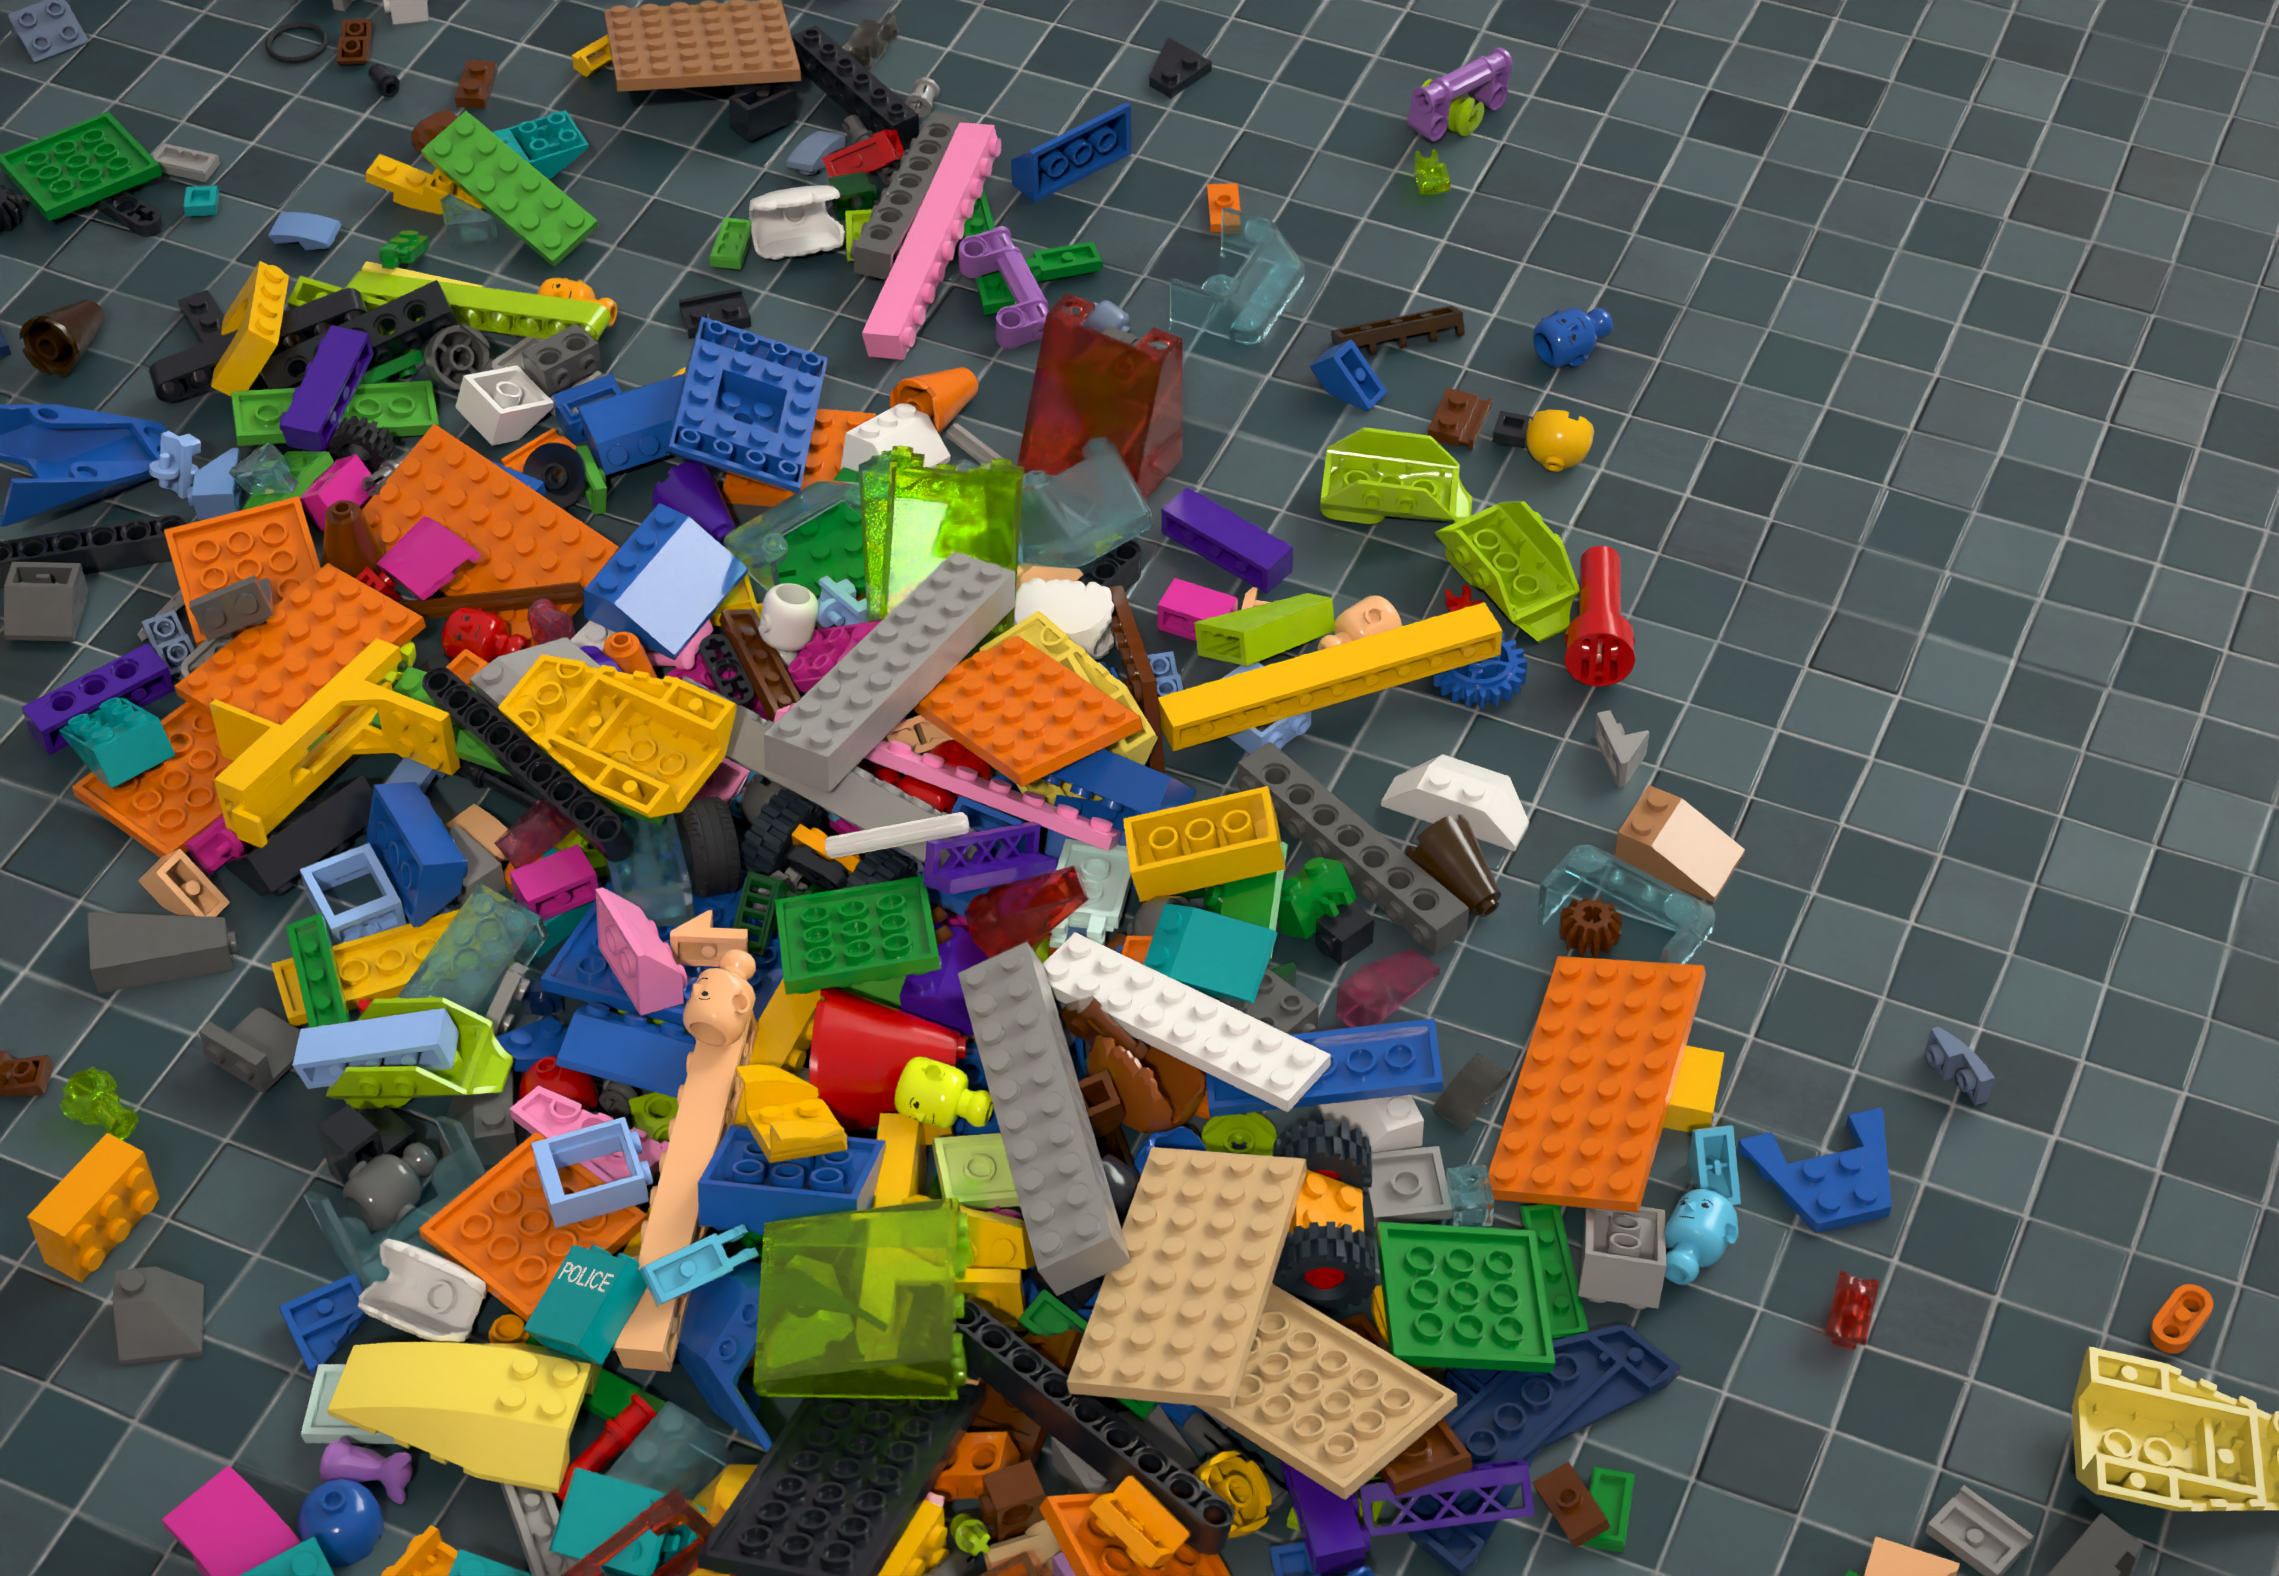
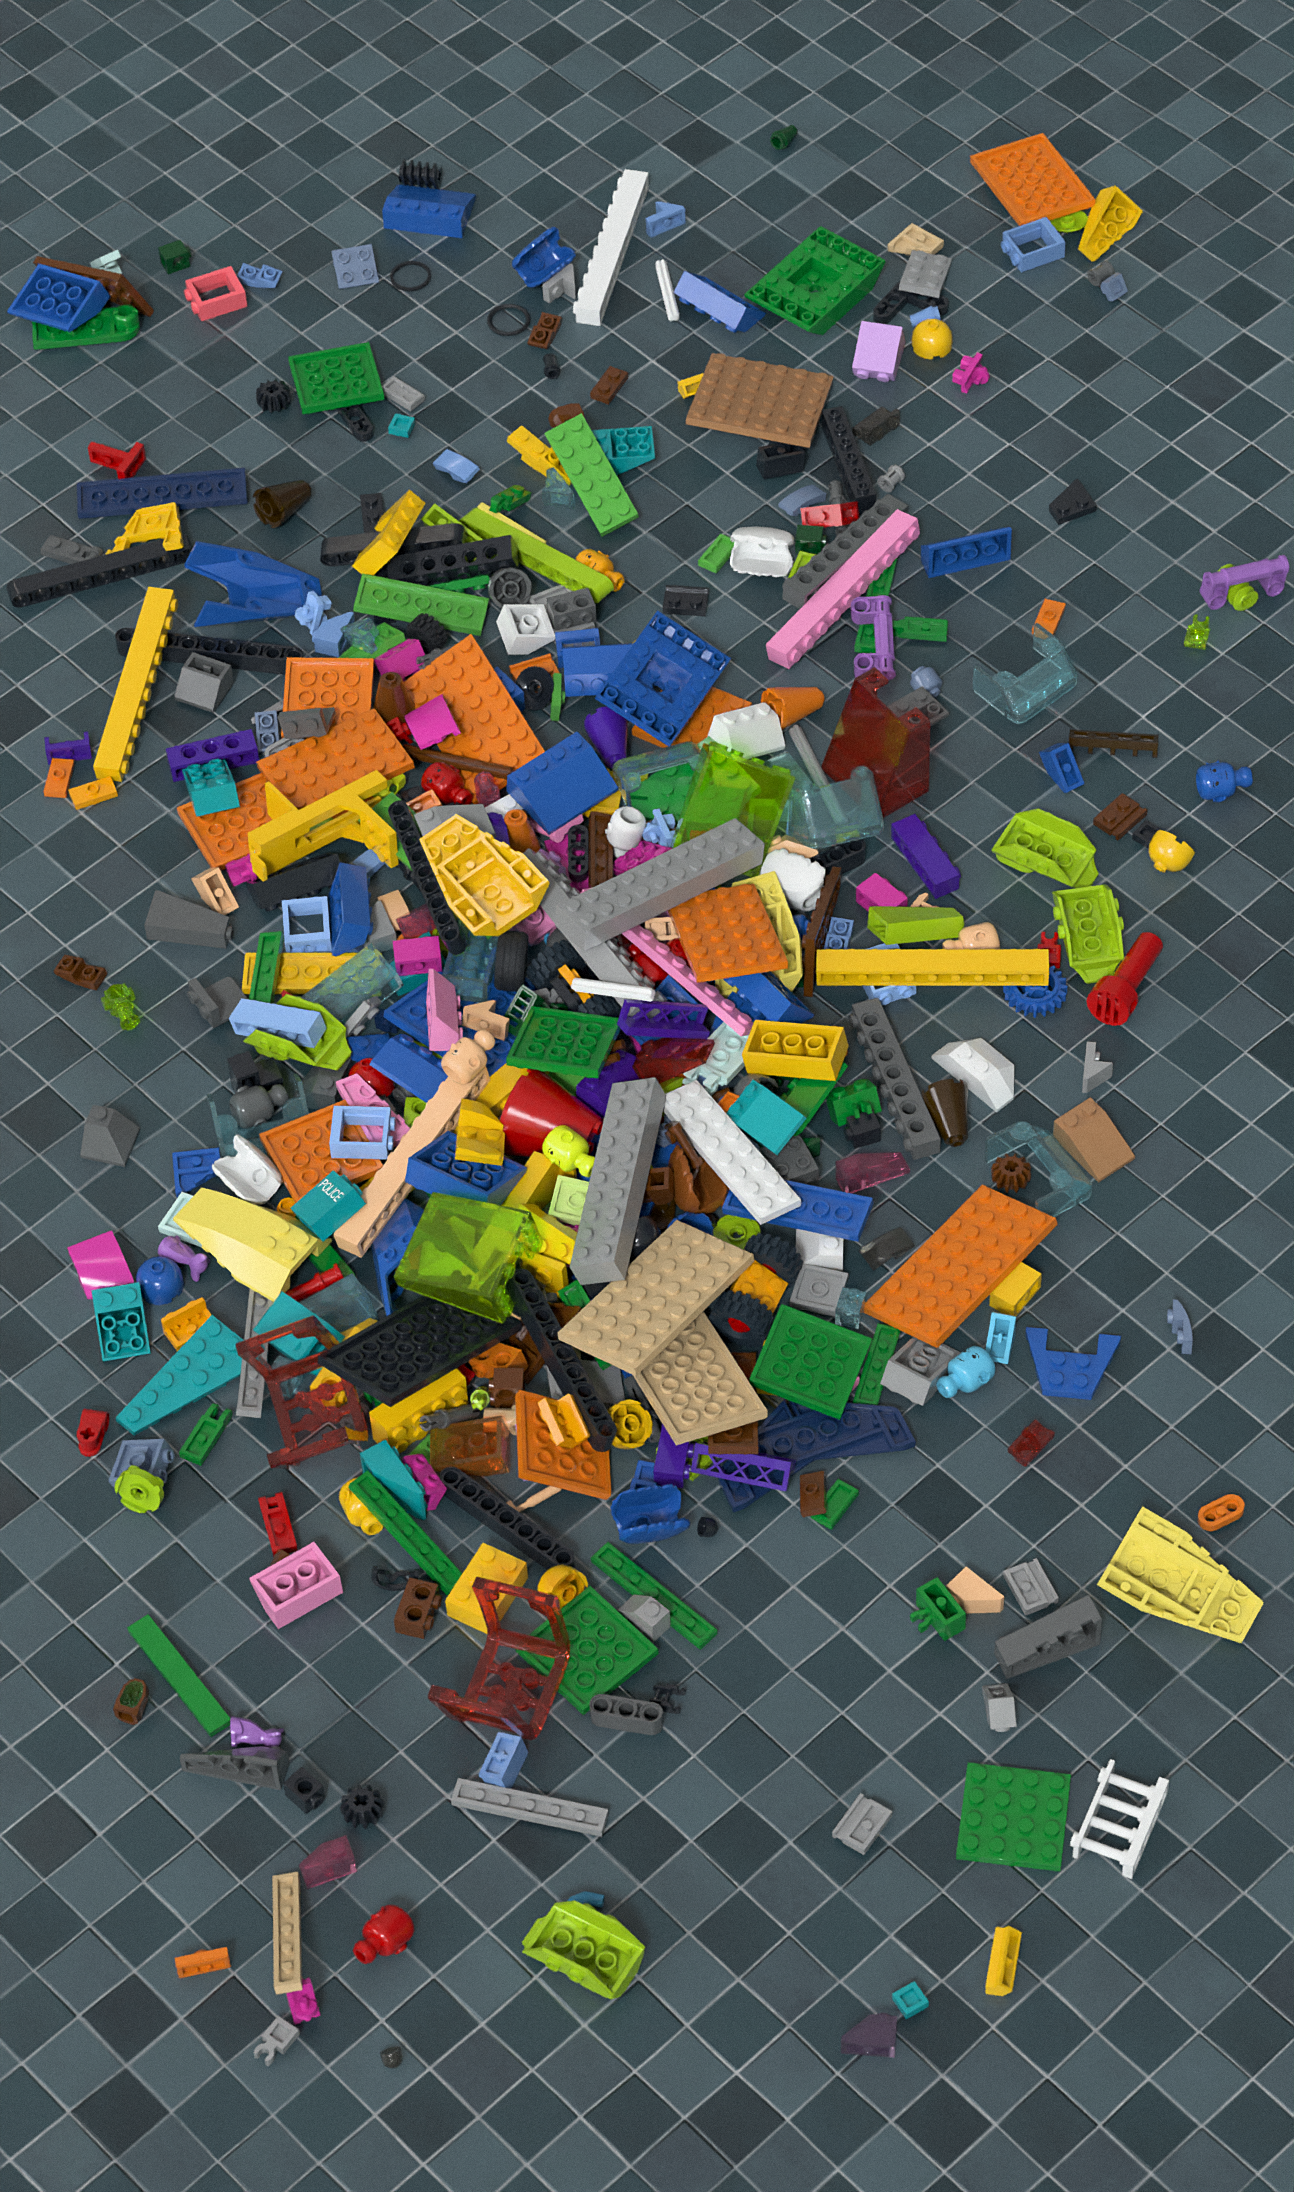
camera: 25 degrees right, 5 degrees up
light orange brick [27,1133,160,1283] -> none
dark purple brick [280,325,374,452] -> none
medium azure hinge [640,1224,759,1307] -> none
none -> black piece [390,261,431,292]

